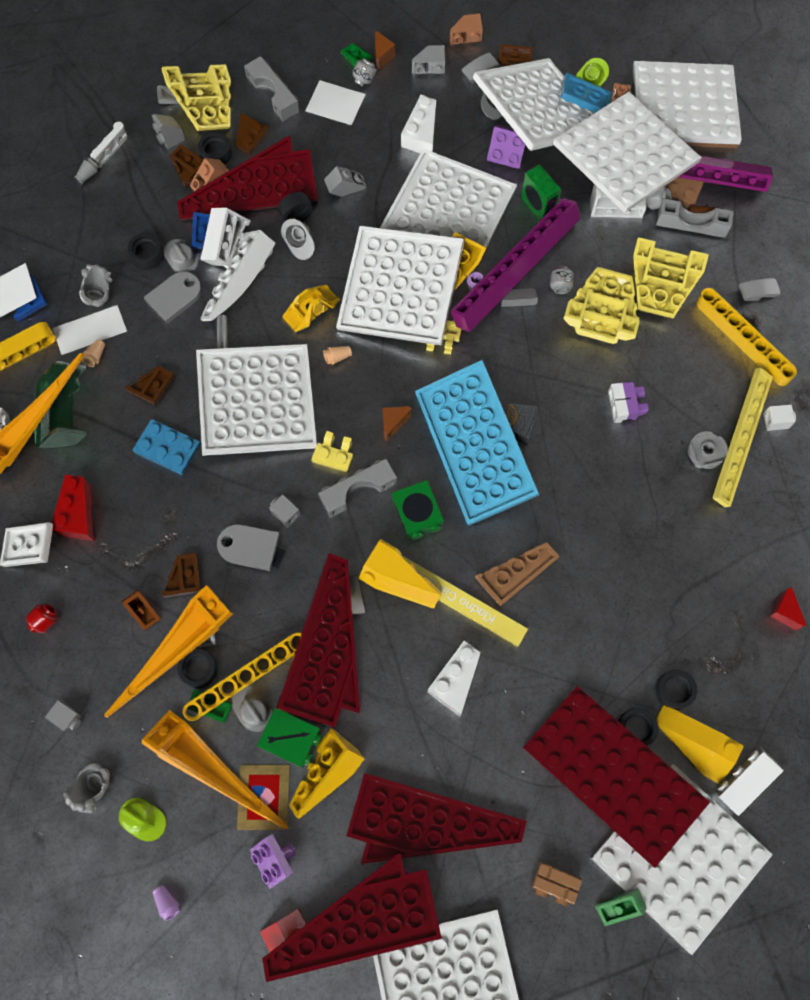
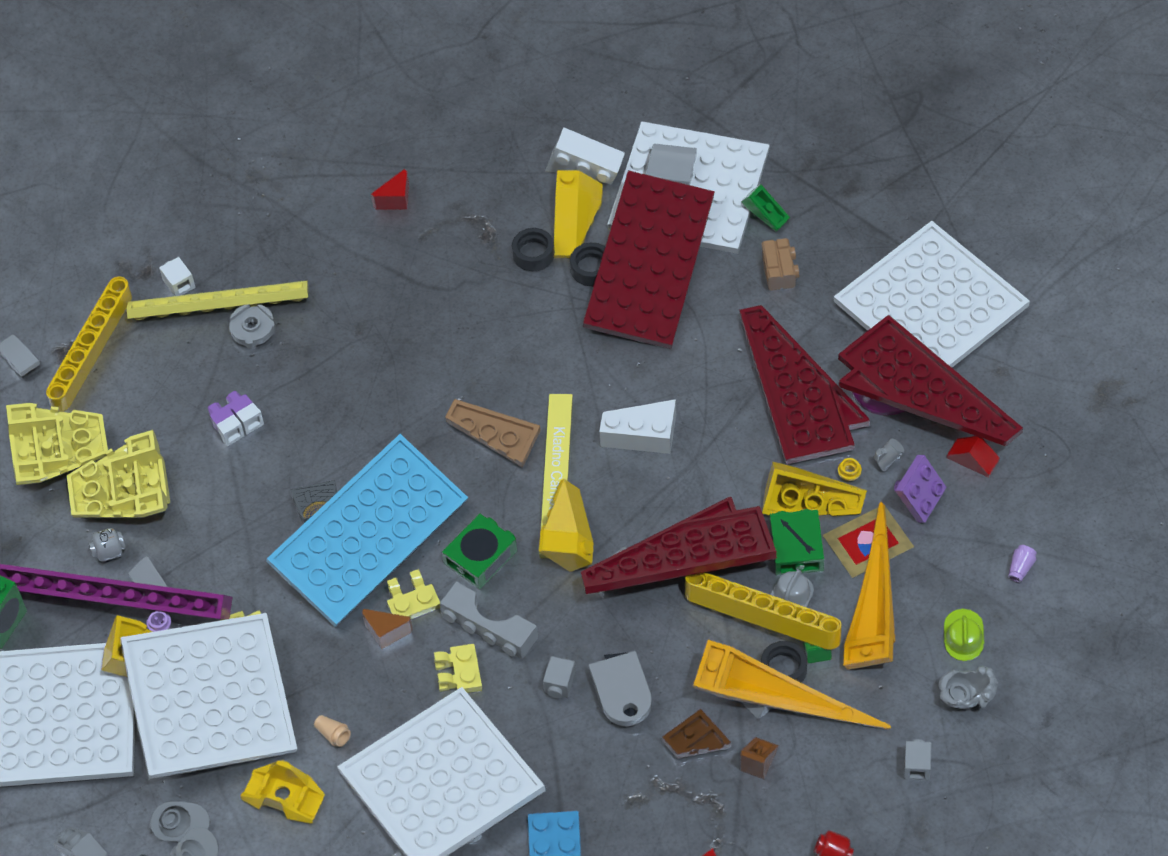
camera: 115 degrees left, 15 degrees down
none -> light grey piece [150,801,210,842]
none -> light yellow plate [387,569,441,619]
none -> light grey slope [646,143,697,185]
none -> yellow plate [838,458,862,481]
none -> light grey piece [873,438,904,471]

